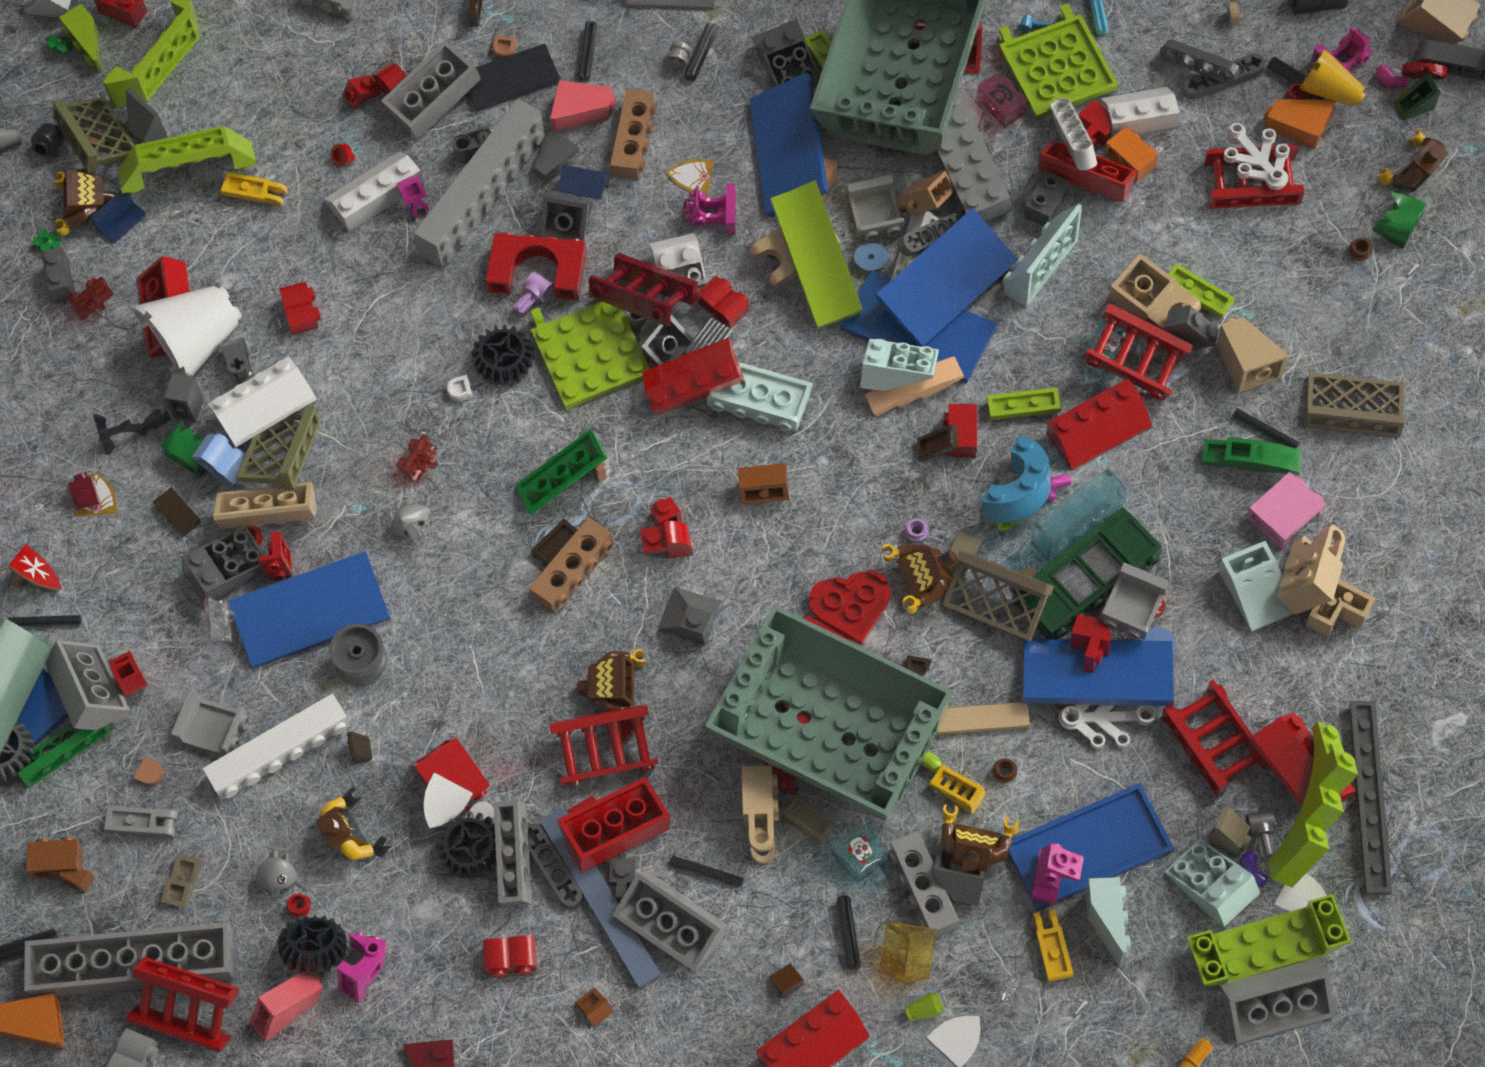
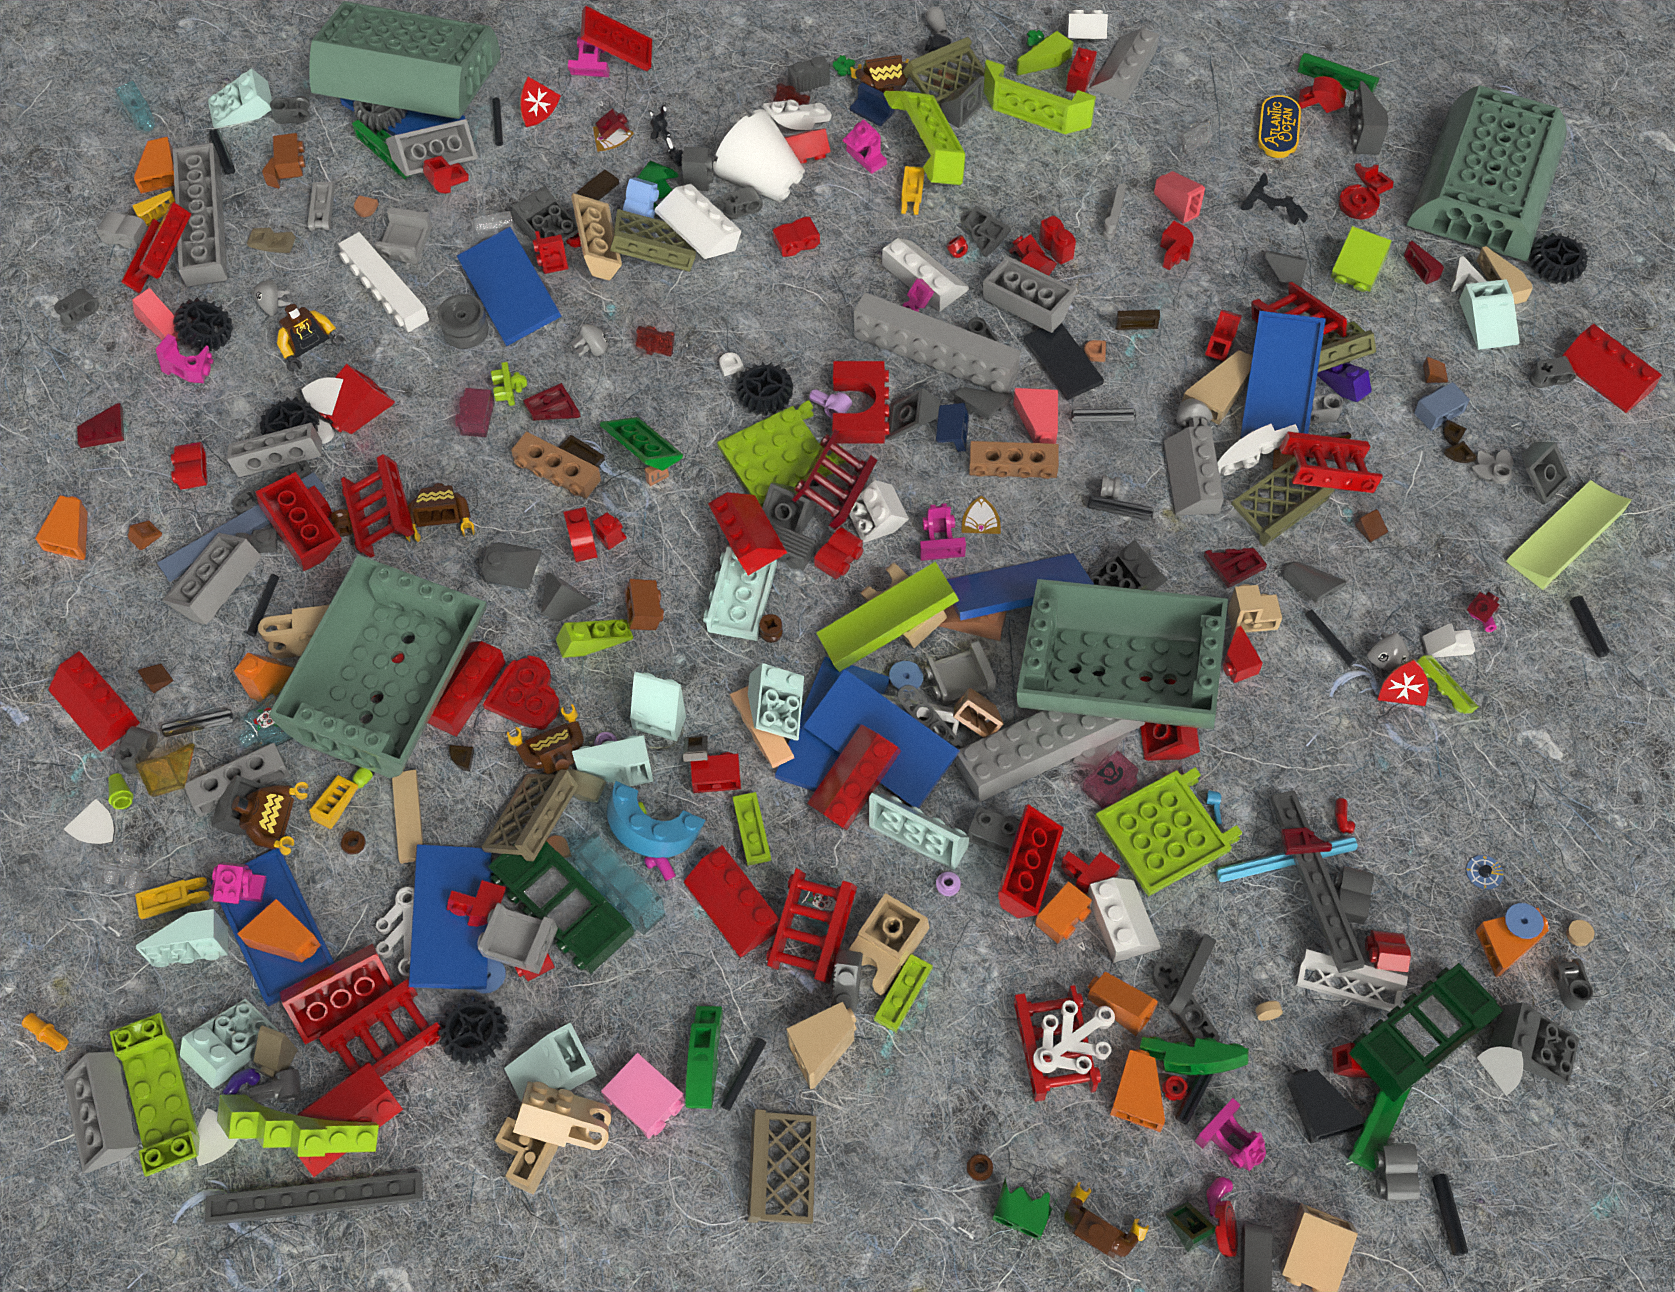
camera: 80 degrees right, 5 degrees down
red plate [286,893,311,918] -> none
dark brown slope [347,732,373,763] -> none
white beam [1050,98,1097,170] -> none
yellow cone [1300,50,1366,107] -> none
none -> dark grey piece [115,726,158,774]
none -> yellow slope [132,190,175,226]
none -> orange slope [234,653,294,707]
none -> orange slope [237,899,321,963]
none -> red slope [279,943,395,1045]
none -> reddish brown wheel [330,509,354,537]
none -> black gear [438,996,509,1066]
none -> clear pink brick [455,388,494,437]
none -> lime hips [491,362,527,406]
none -> dark red wing [523,383,581,420]
none -> dark grey slope [541,572,596,622]
none -> lime slope [556,619,634,658]
none -> light aqua slope [572,735,653,787]
none -> light aqua slope [630,672,686,741]
none -> reddish brown wheel [759,614,783,643]
none -> white slope [762,100,832,130]
none -> red slope [807,724,901,831]
none -> dark pink tile [842,119,887,174]
none -> lavender plate [936,872,961,896]
none -> dark grey slope [964,206,1011,257]
none -> red brick [1039,215,1076,264]
none -> orange slope [1087,971,1158,1036]
none -> green slope [1140,1036,1249,1075]

